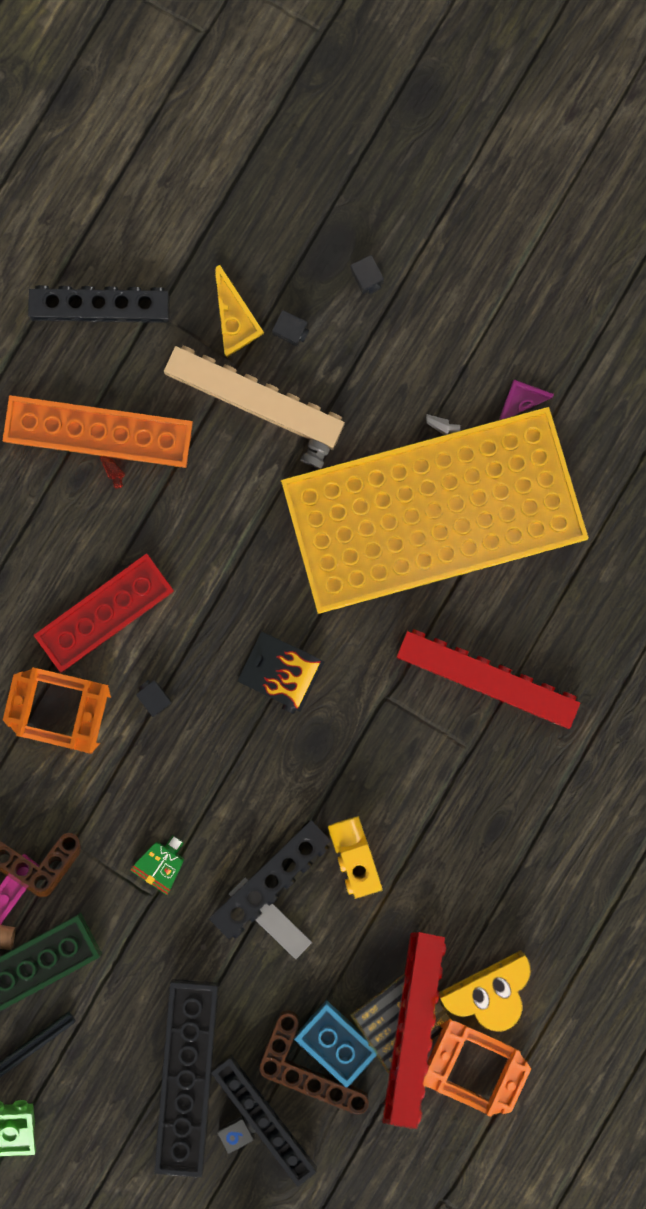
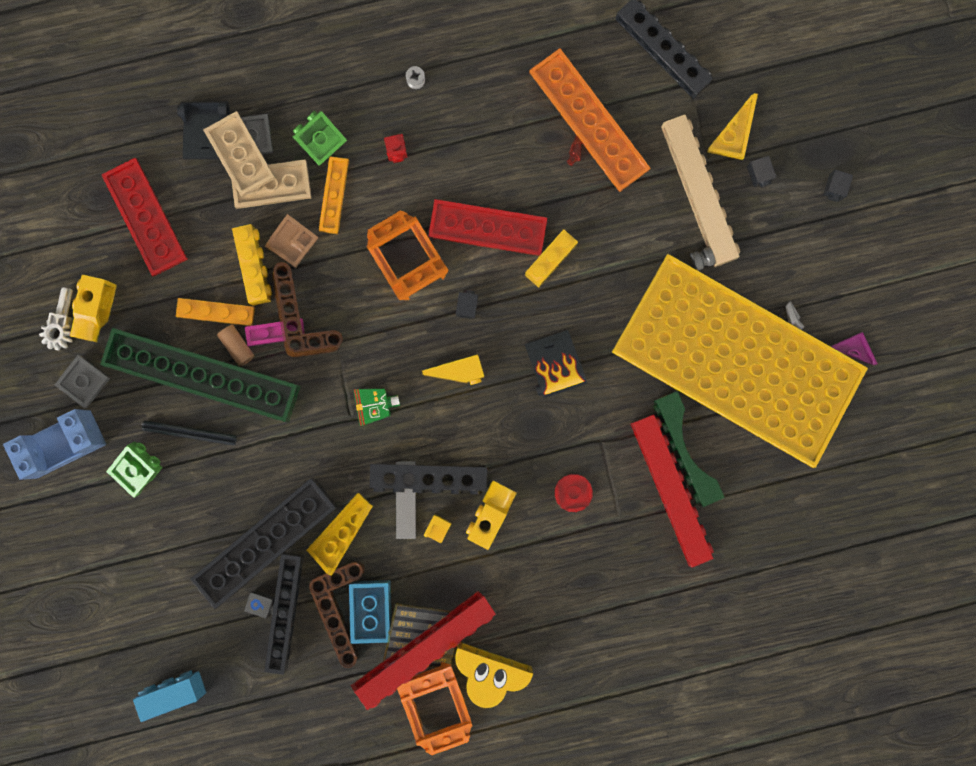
camera: 45 degrees right, 0 degrees up
none -> yellow wing [307,493,373,576]
none -> yellow slope [422,355,484,385]
none -> yellow panel [424,514,452,543]
none -> yellow brick [525,229,578,288]
none -> red tile [554,474,593,512]
none -> dark green arch [653,391,725,507]

